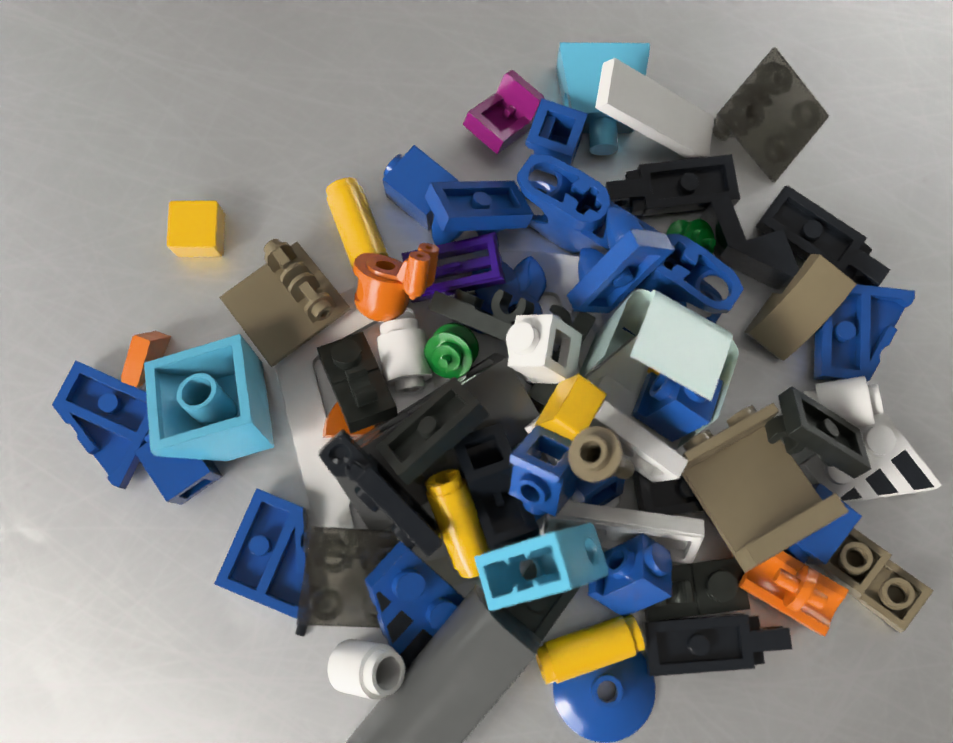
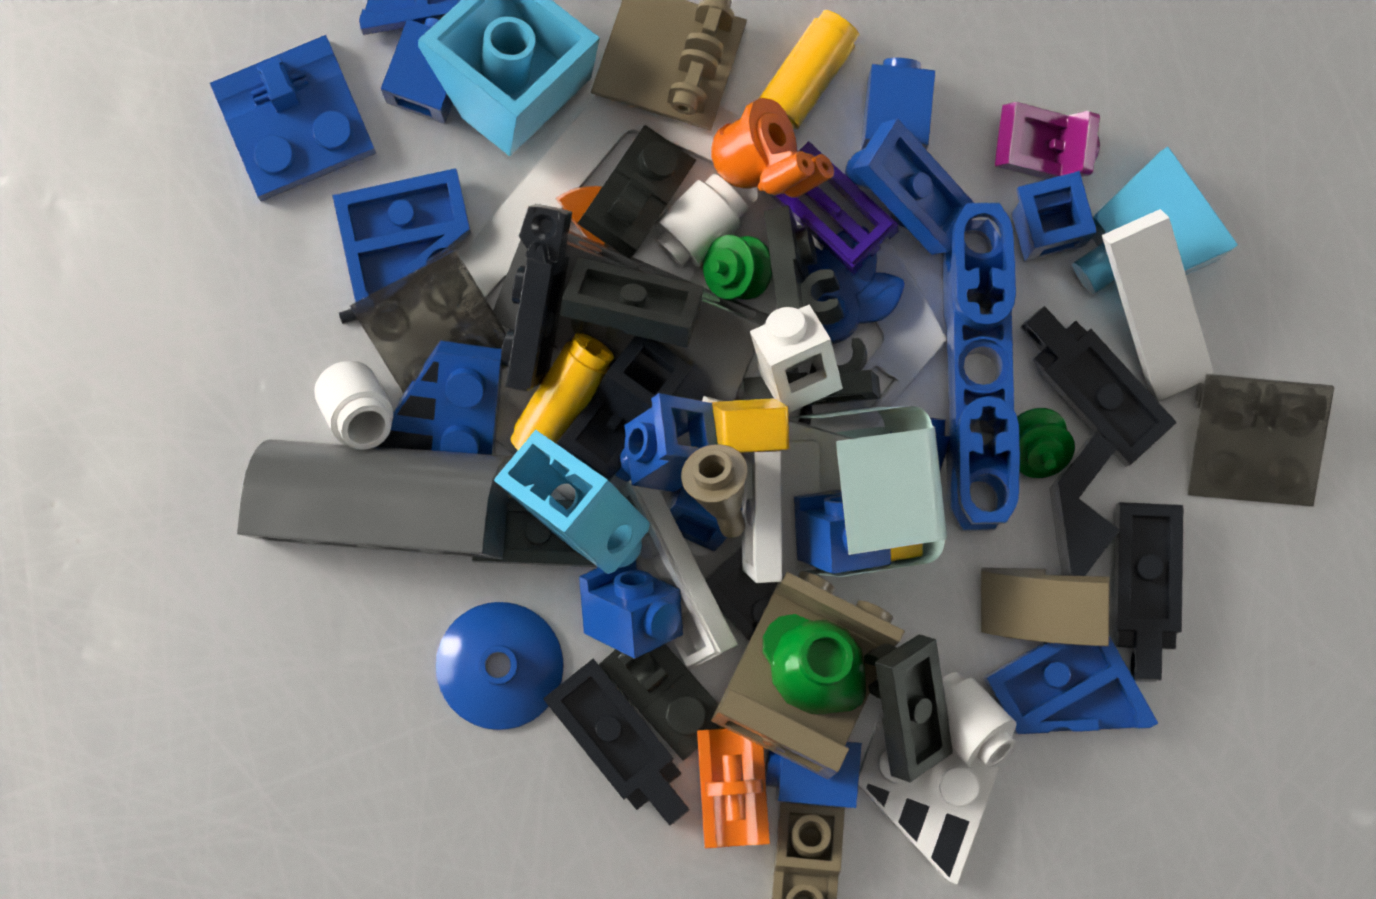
camera: 50 degrees right, 5 degrees up
yellow piece [535,615,645,685] -> none
blue tile [566,207,675,313] -> none
none -> blue hinge [210,35,376,202]
none -> green piece [762,614,866,714]

